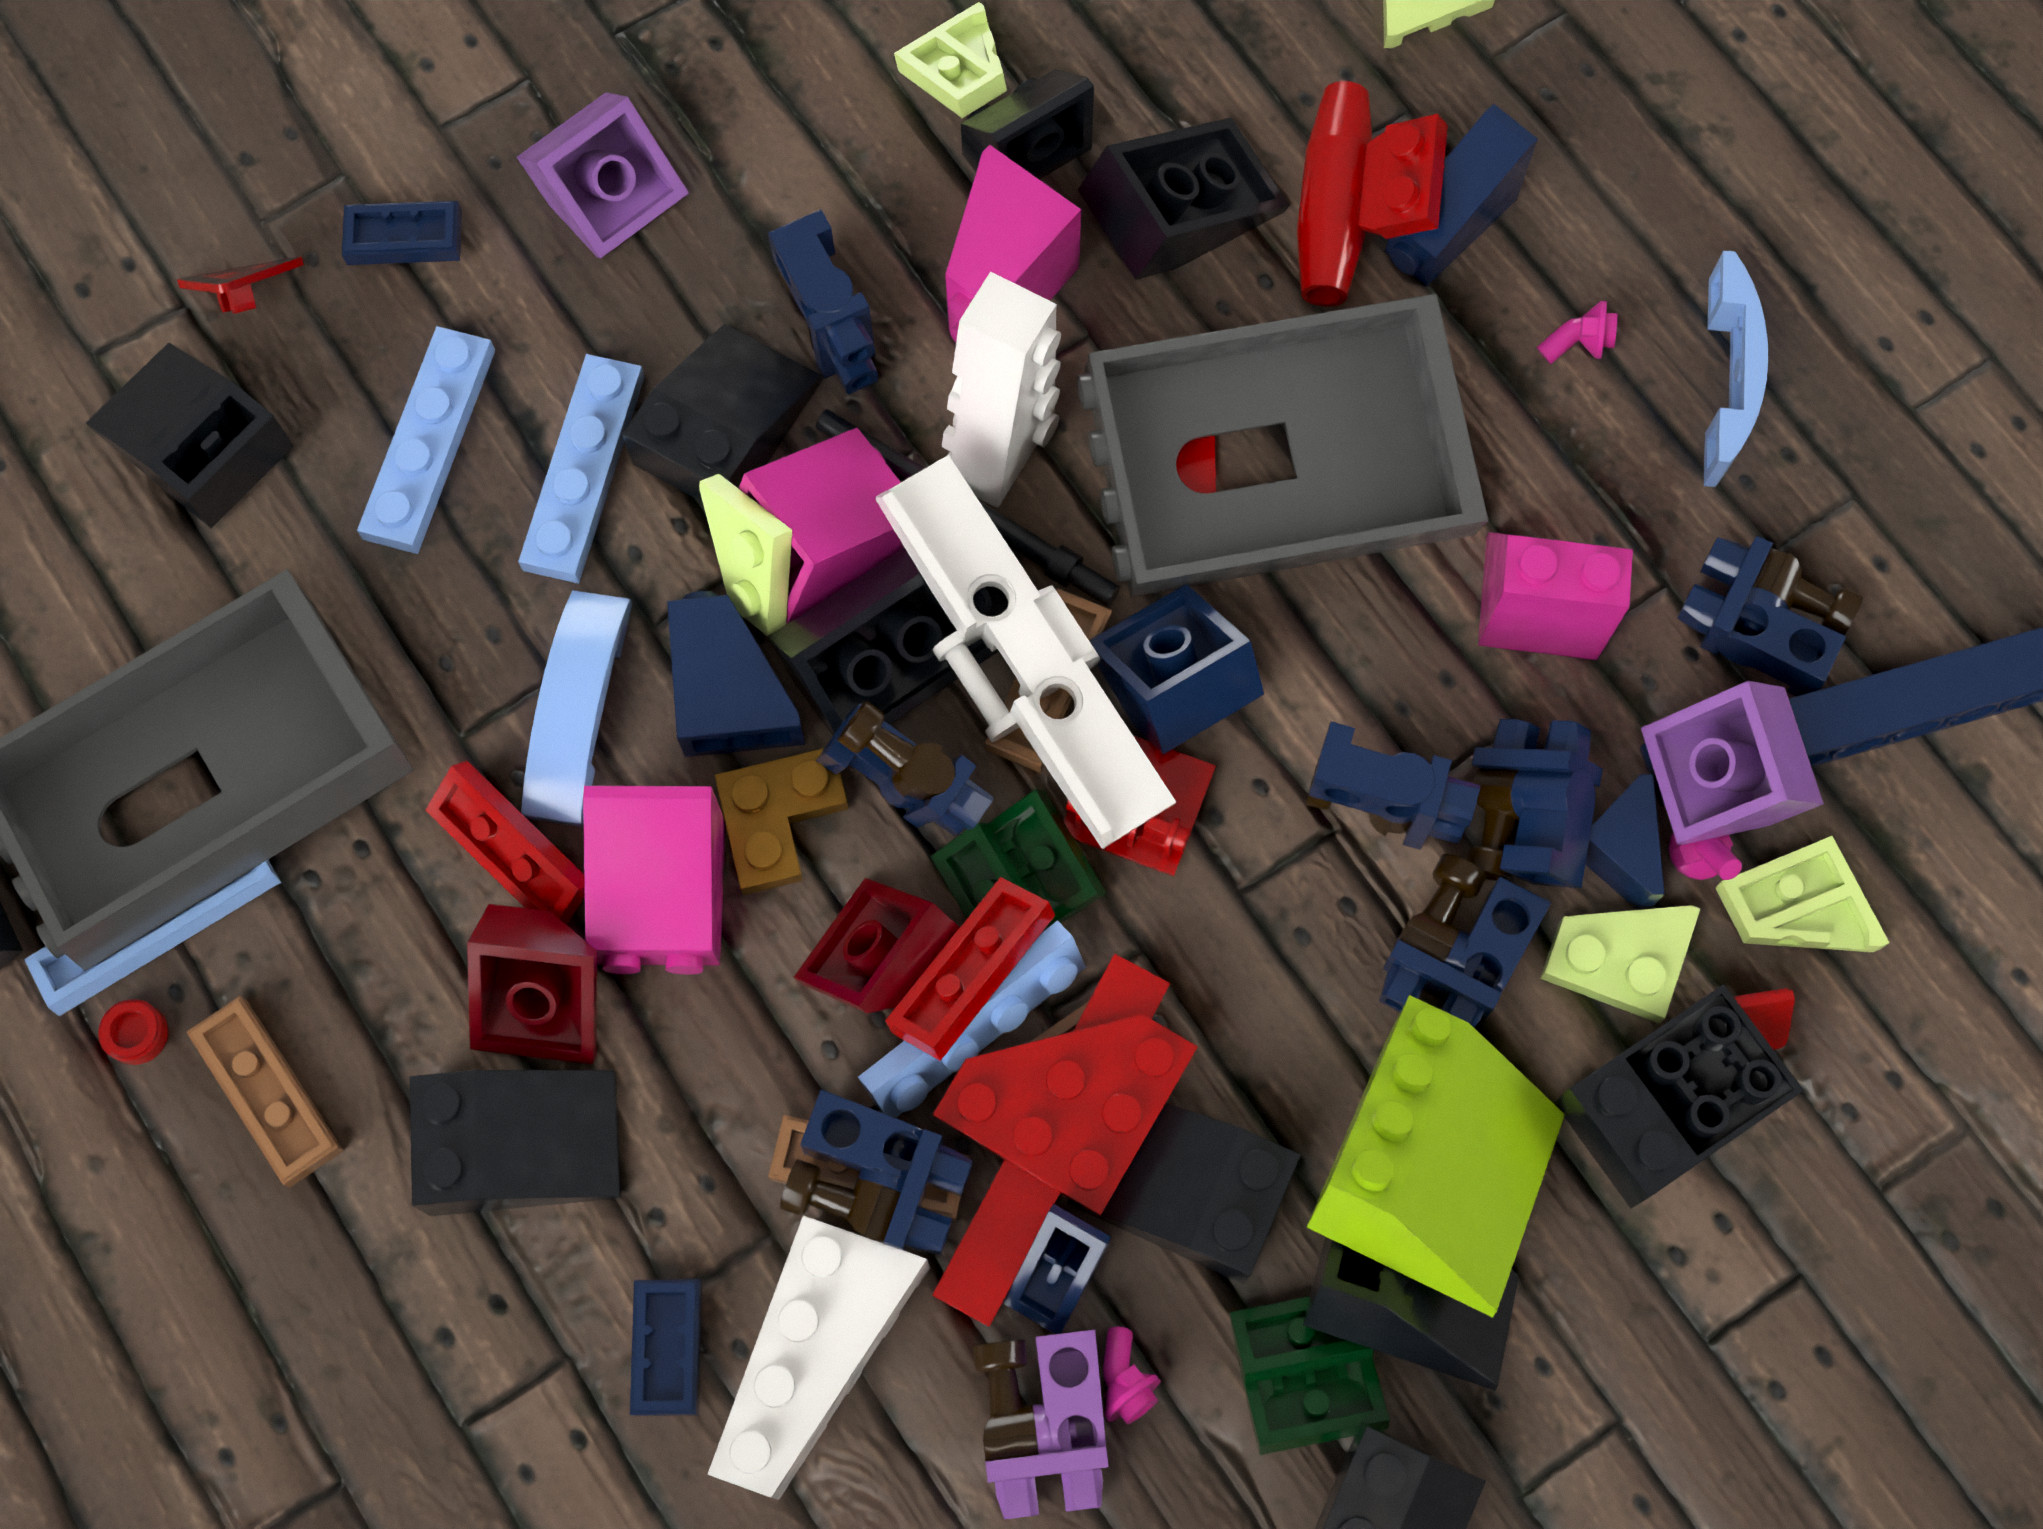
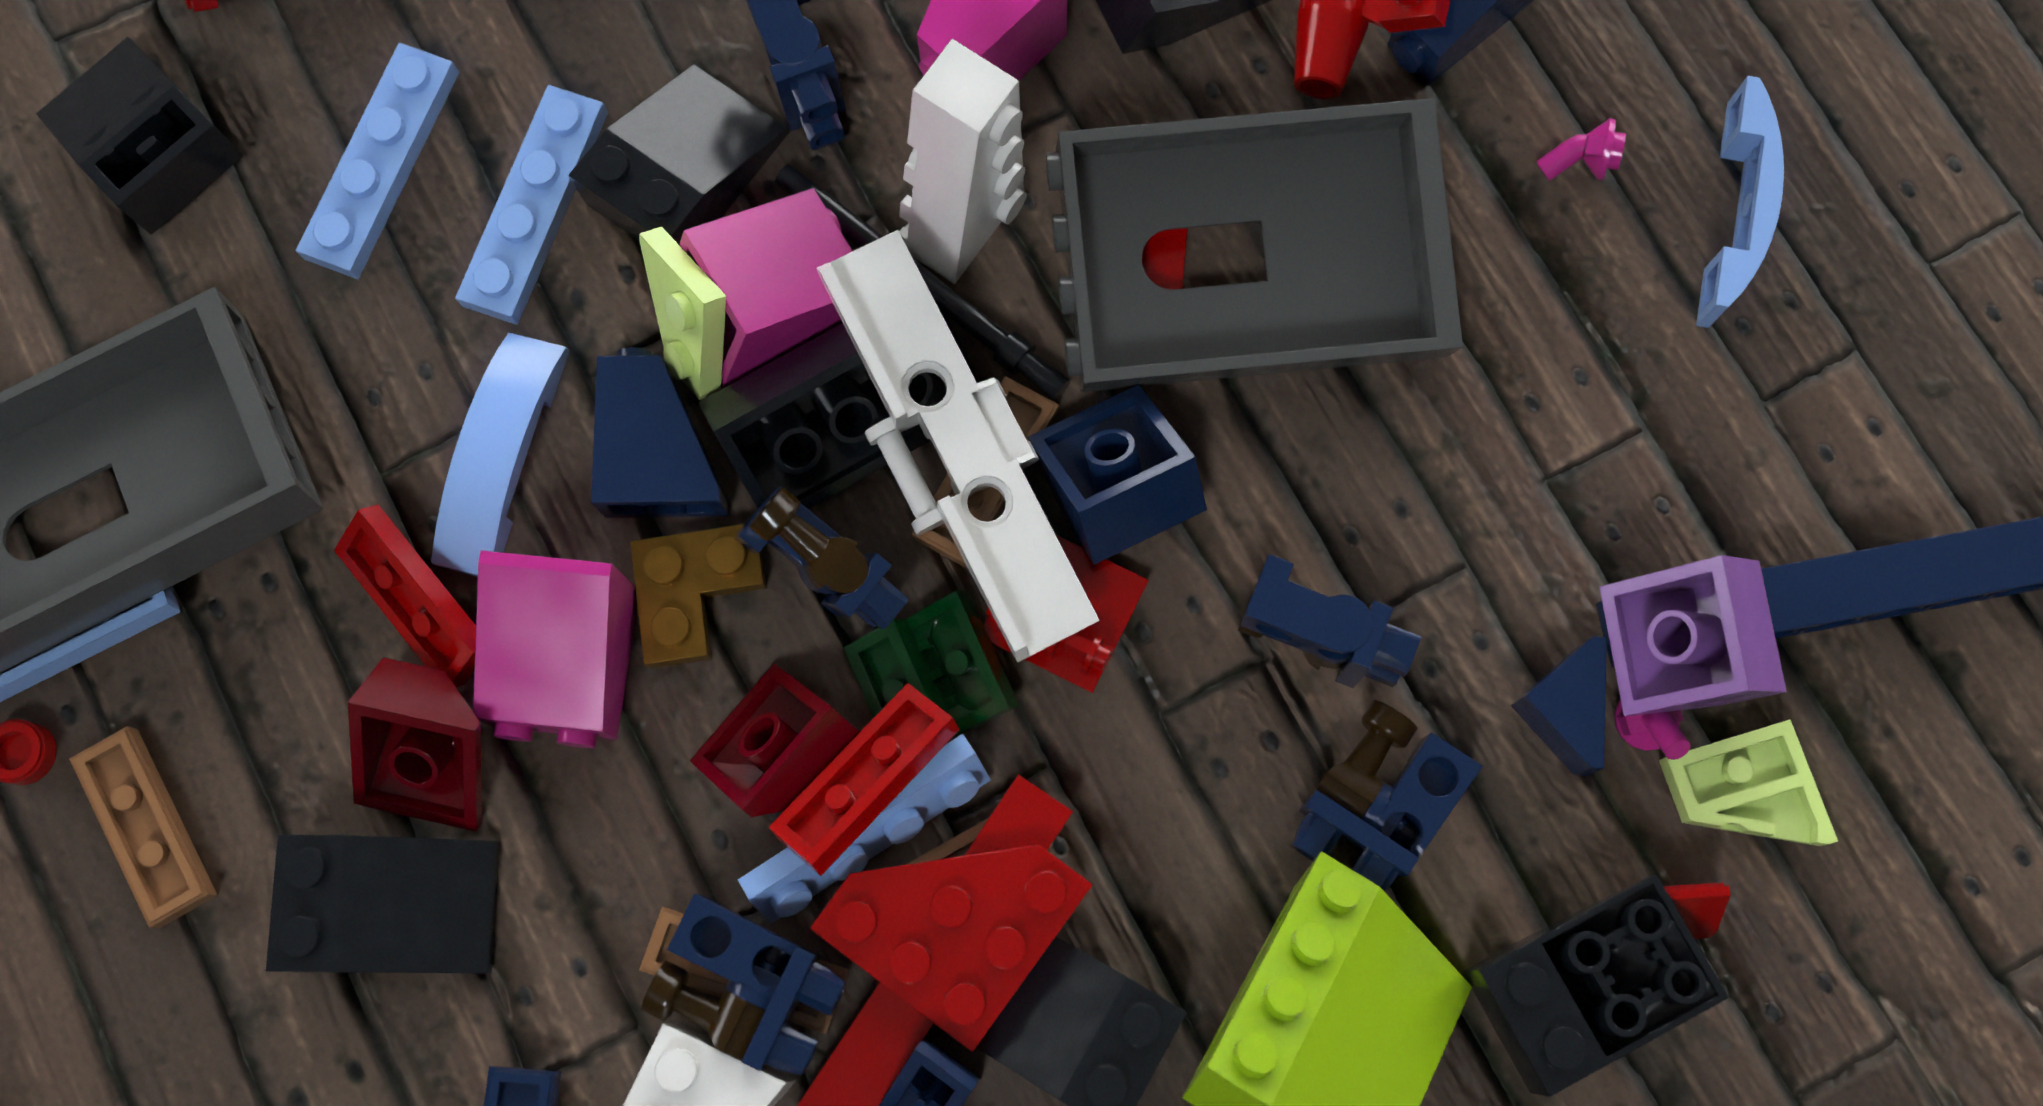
camera: 10 degrees right, 5 degrees up
dark blue hips [1467,719,1603,889] -> none
dark pink slope [1478,532,1633,660] -> none
yellowish green wing [1540,905,1700,1023] -> none
dark blue hips [1677,535,1863,696] -> none

